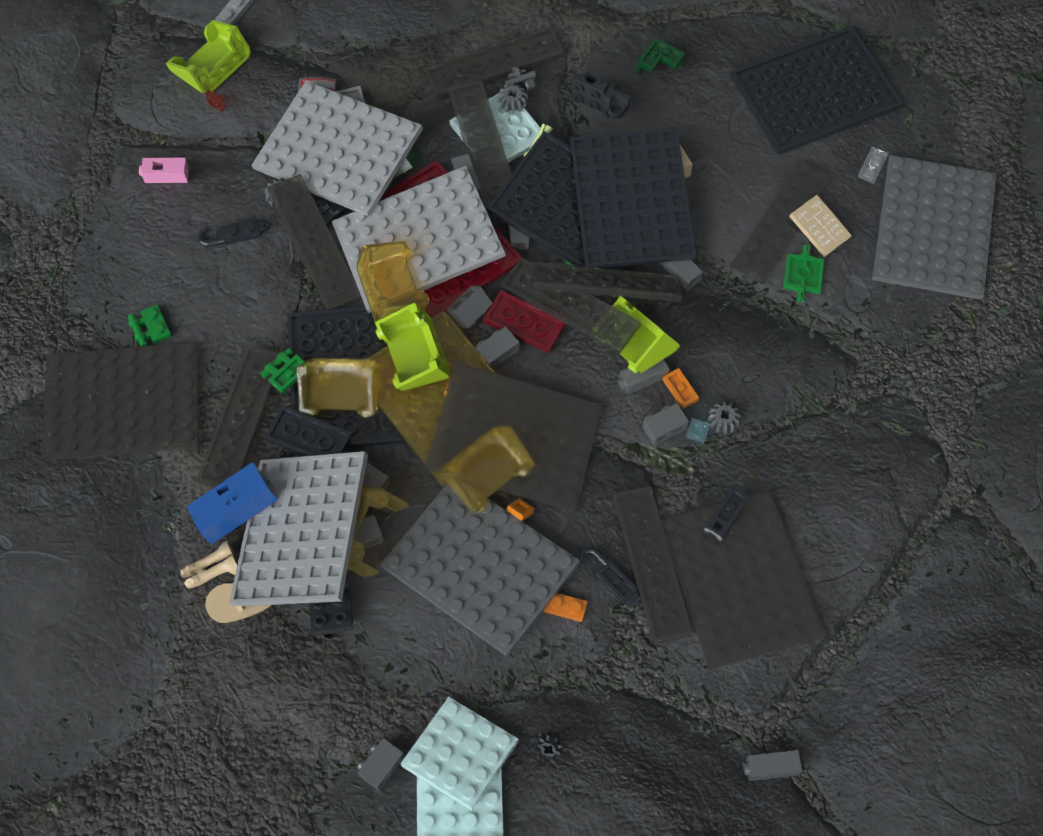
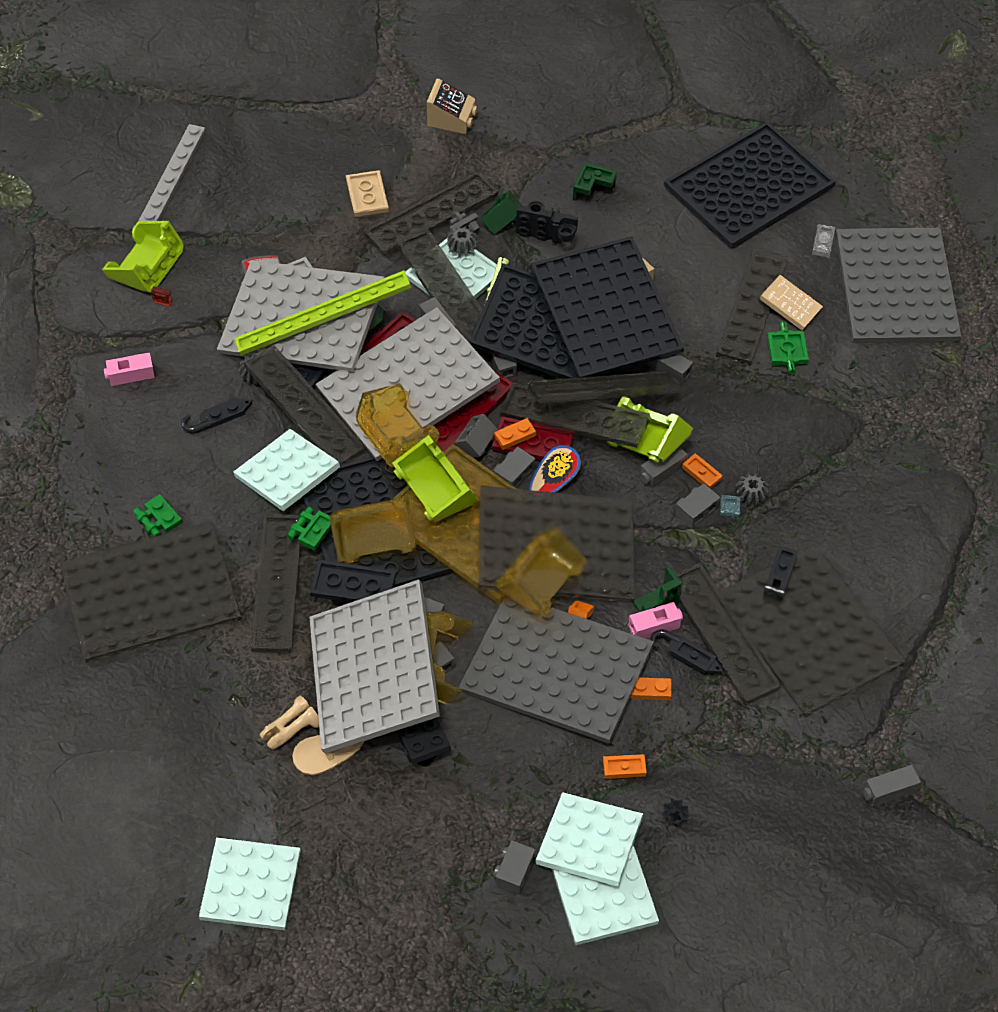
camera: 15 degrees left, 10 degrees down
blue brick [186,462,278,545] -> none
none -> light aqua plate [199,838,301,931]
none -> lime plate [234,270,412,356]
none -> light aqua plate [234,429,340,511]
none -> tan tile [346,170,389,217]
none -> dark green panel [481,190,522,234]
none -> orange plate [494,418,536,450]
none -> shield [528,445,581,502]
none -> orange plate [603,754,647,779]
none -> bright pink brick [628,602,683,639]
none -> dark green panel [633,567,682,612]

